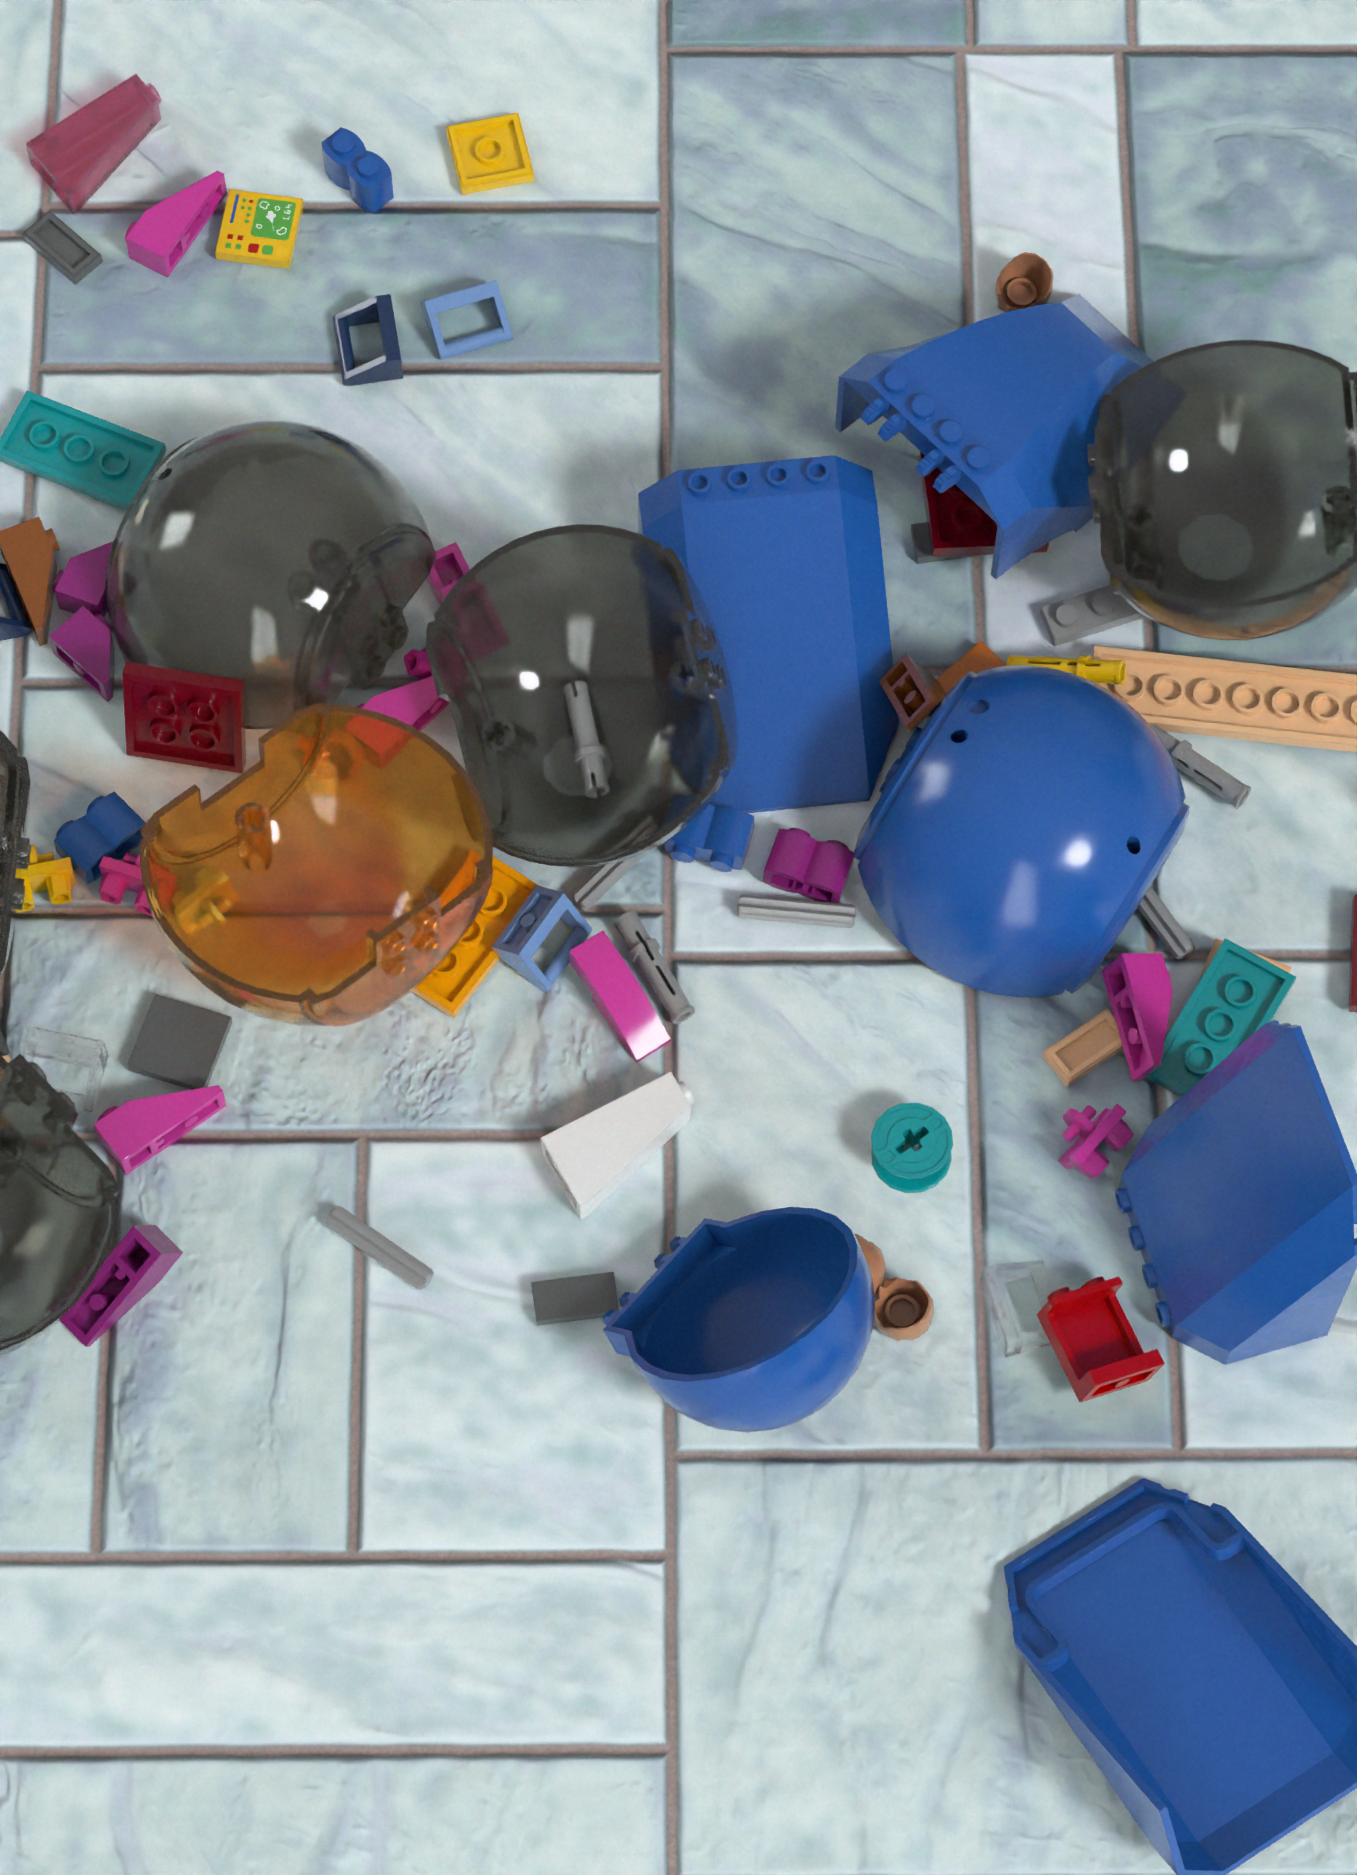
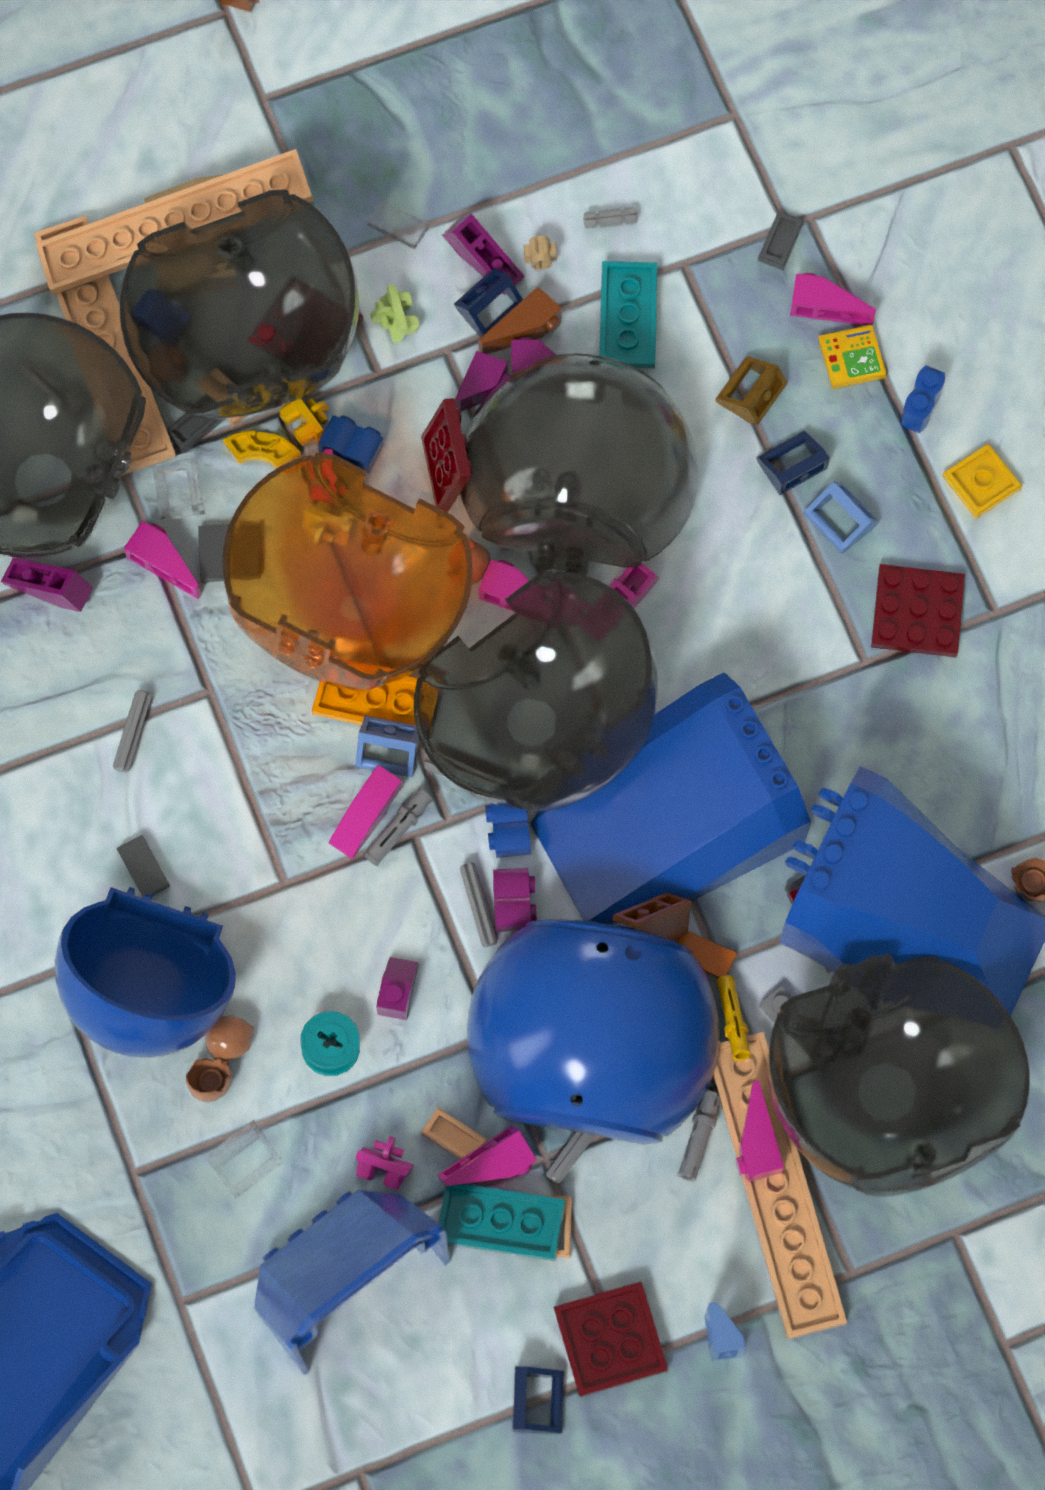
camera: 70 degrees right, 5 degrees up
clear pink slope [26,74,161,214] -> none
white slope [541,1072,694,1220] -> none
light grey pin [563,681,610,798] -> none
red panel [1036,1276,1165,1403] -> none
none -> yellow tile [223,430,301,470]
none -> magenta slope [376,957,419,1020]
none -> pearl gold tile [715,356,788,425]
none -> dark pink slope [735,1080,784,1182]
none -> dark red plate [871,564,965,658]

